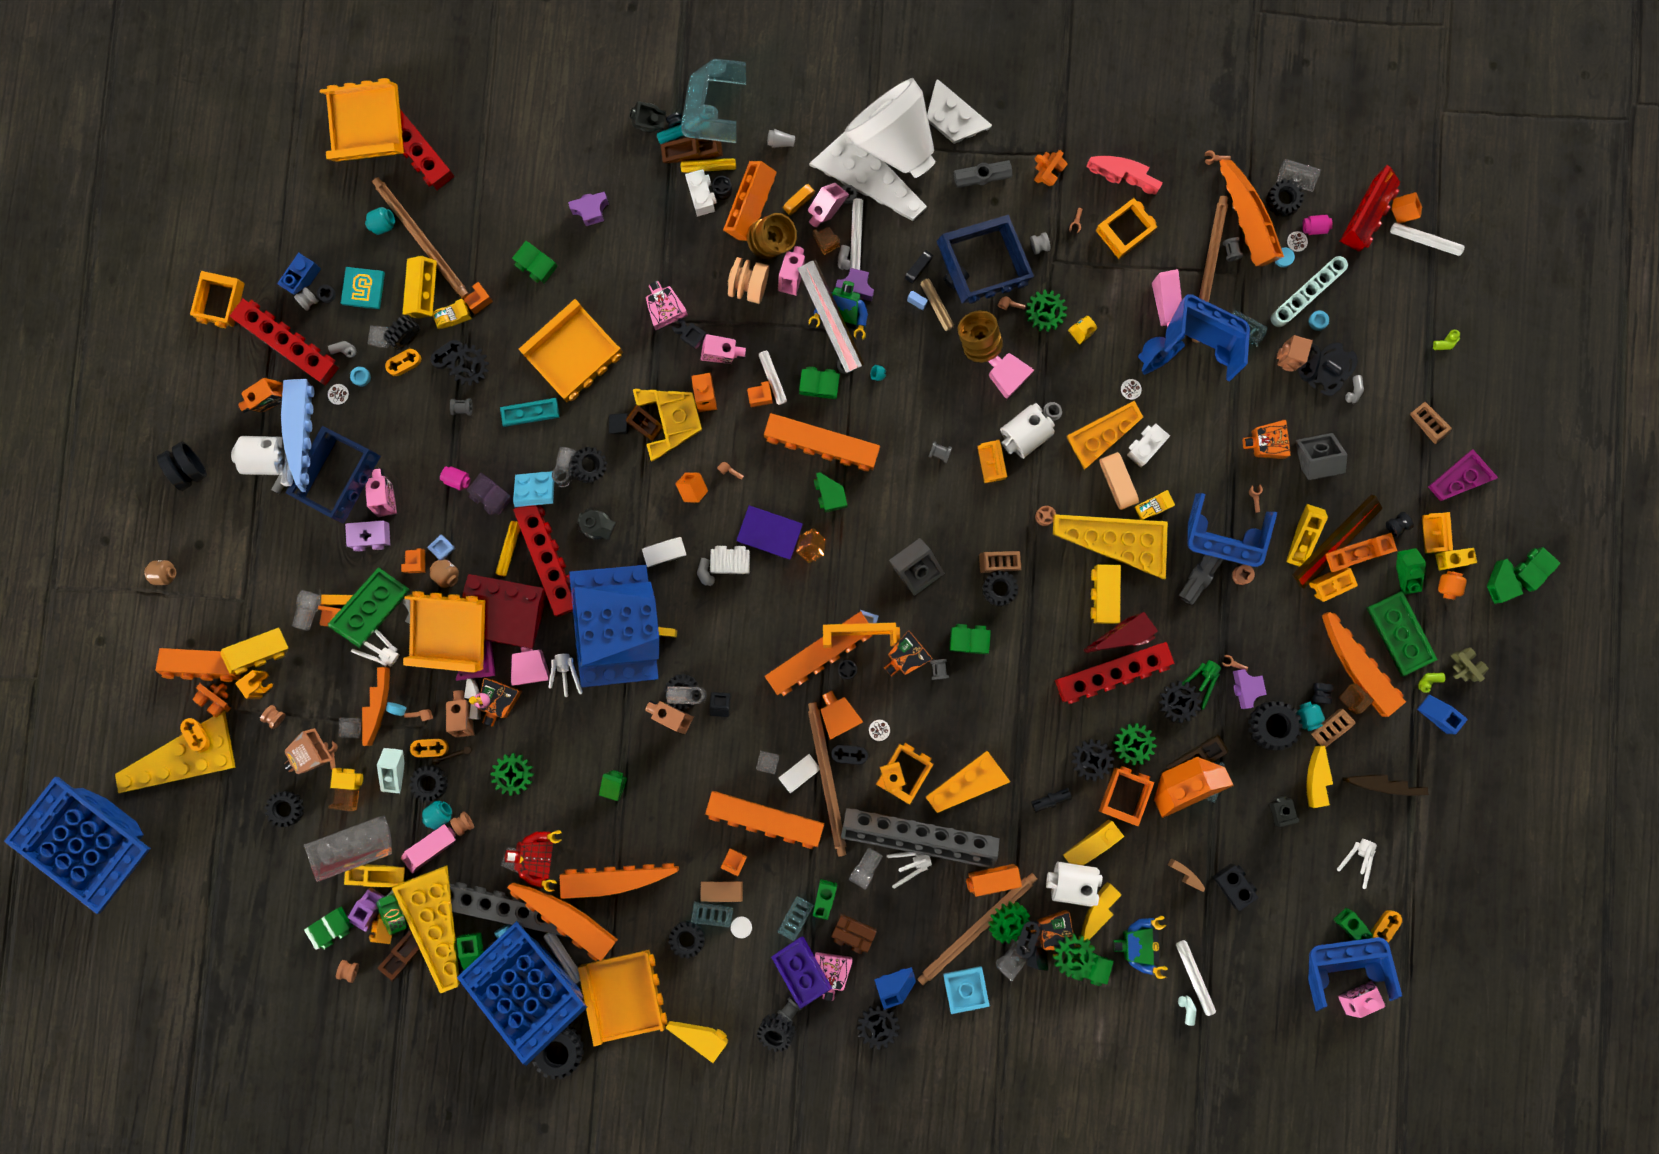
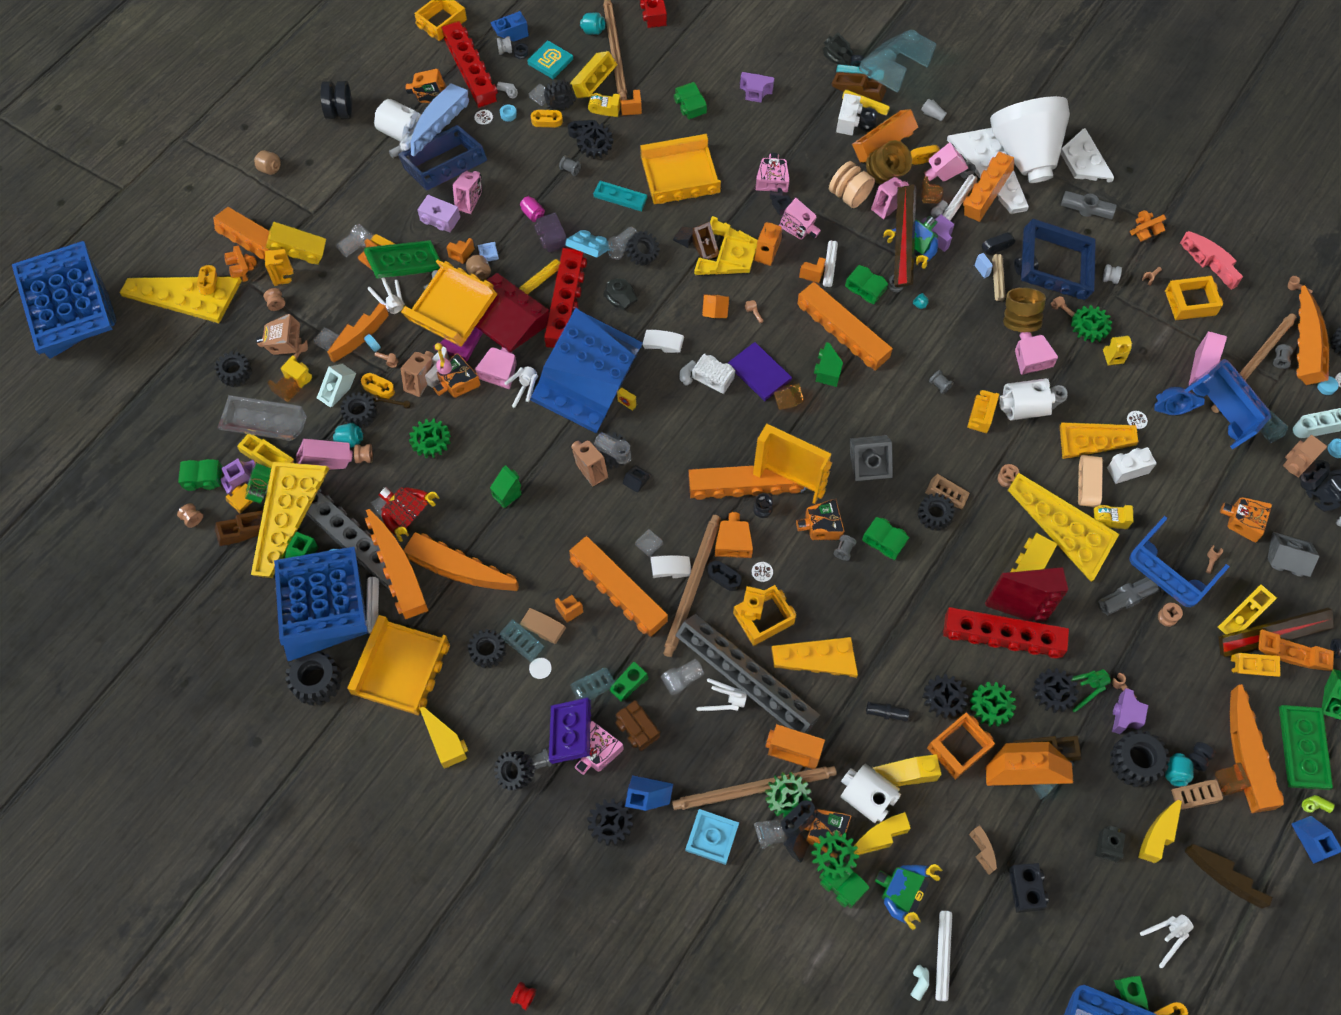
camera: 30 degrees right, 20 degrees down
none -> orange brick [963,152,1014,222]

